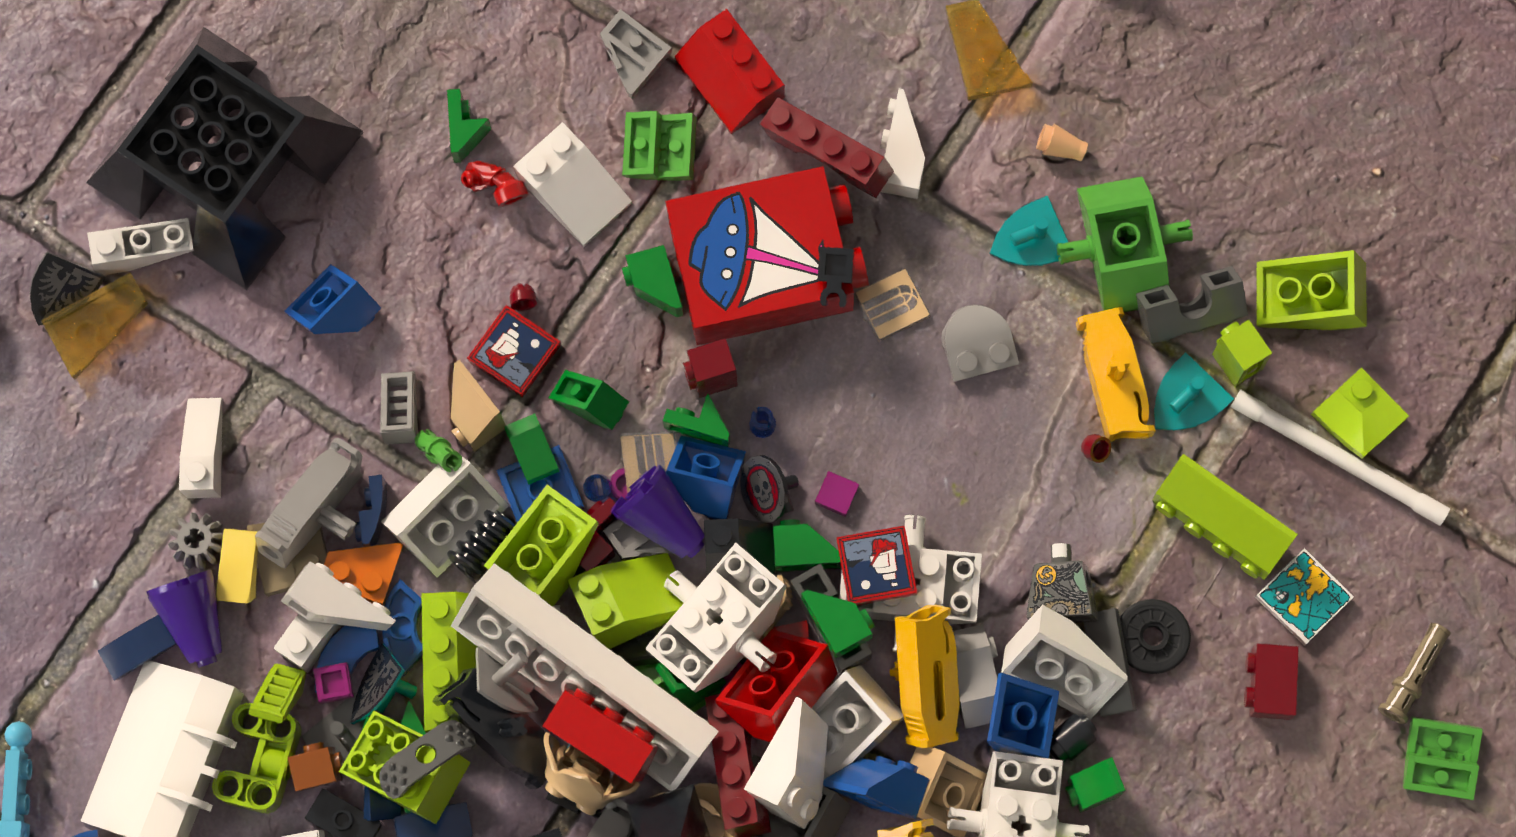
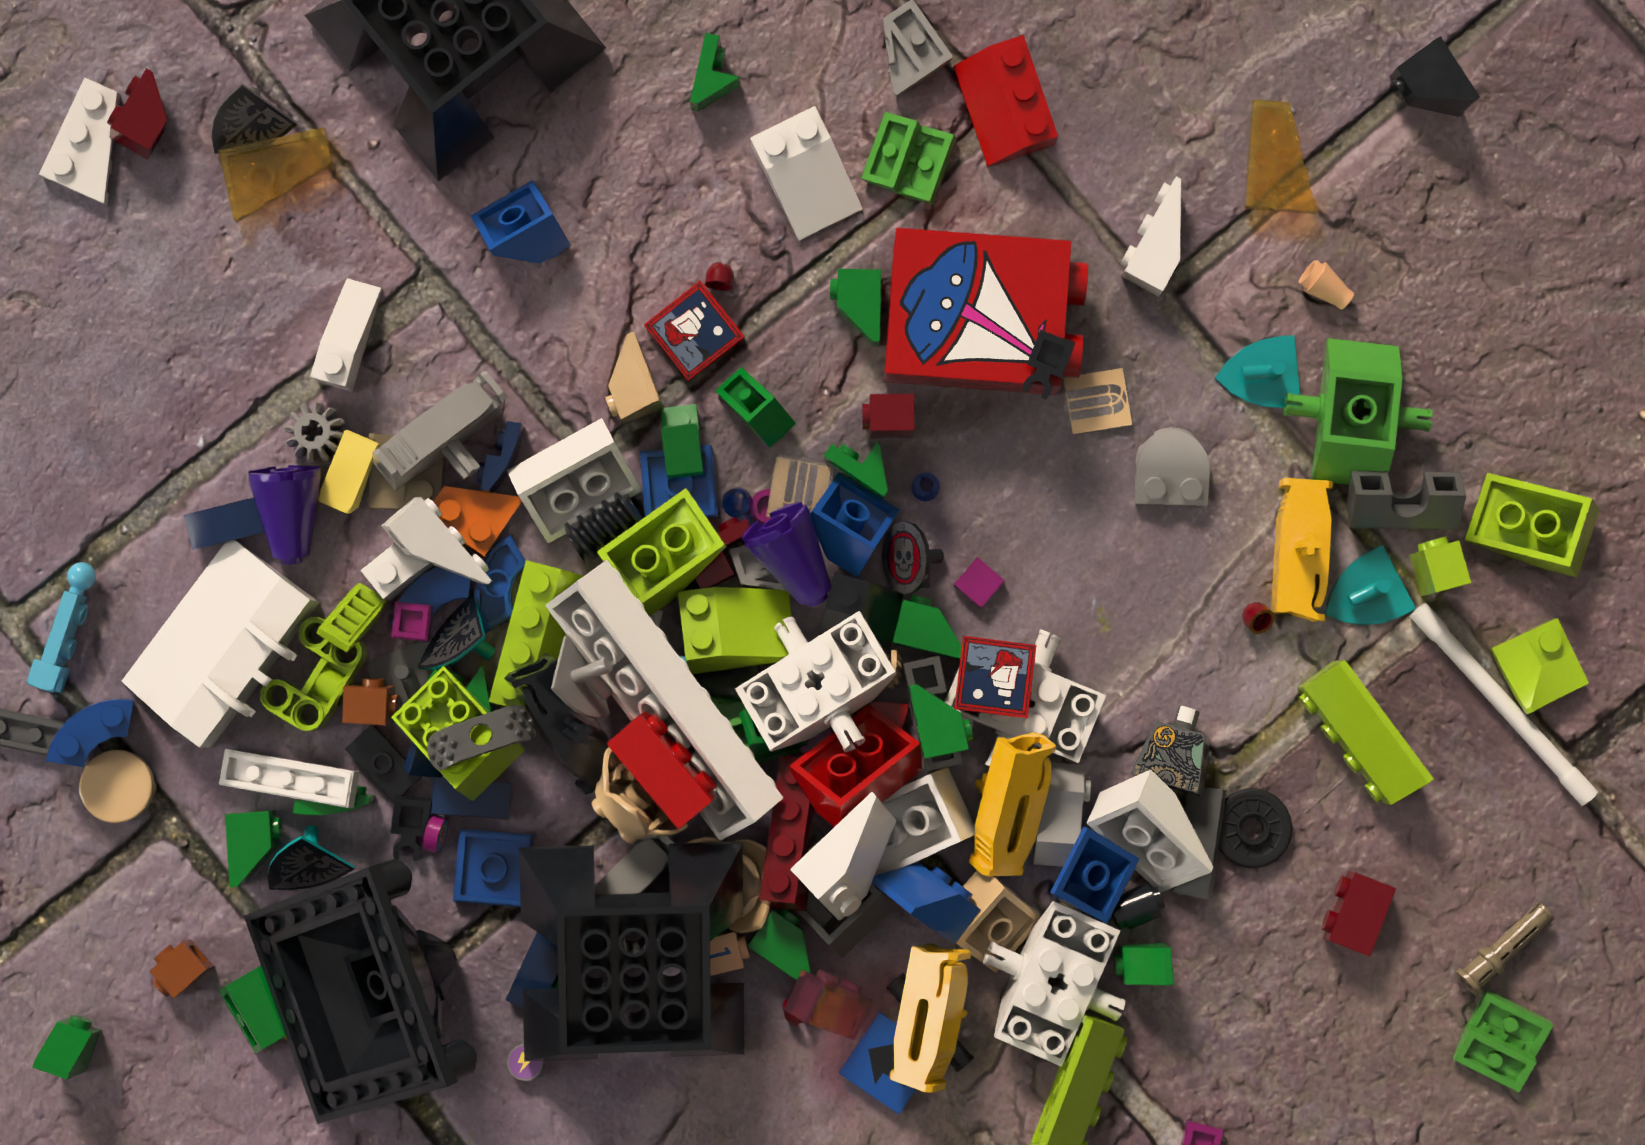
camera: 15 degrees right, 10 degrees up
white slope [87,218,194,275] -> none
light grey slope [380,371,418,445] -> none
bright green pin [415,429,463,472] -> none
red arm [461,161,529,207] -> none
dark red arch [760,97,894,198] -> none
tile [1255,548,1354,646] -> none

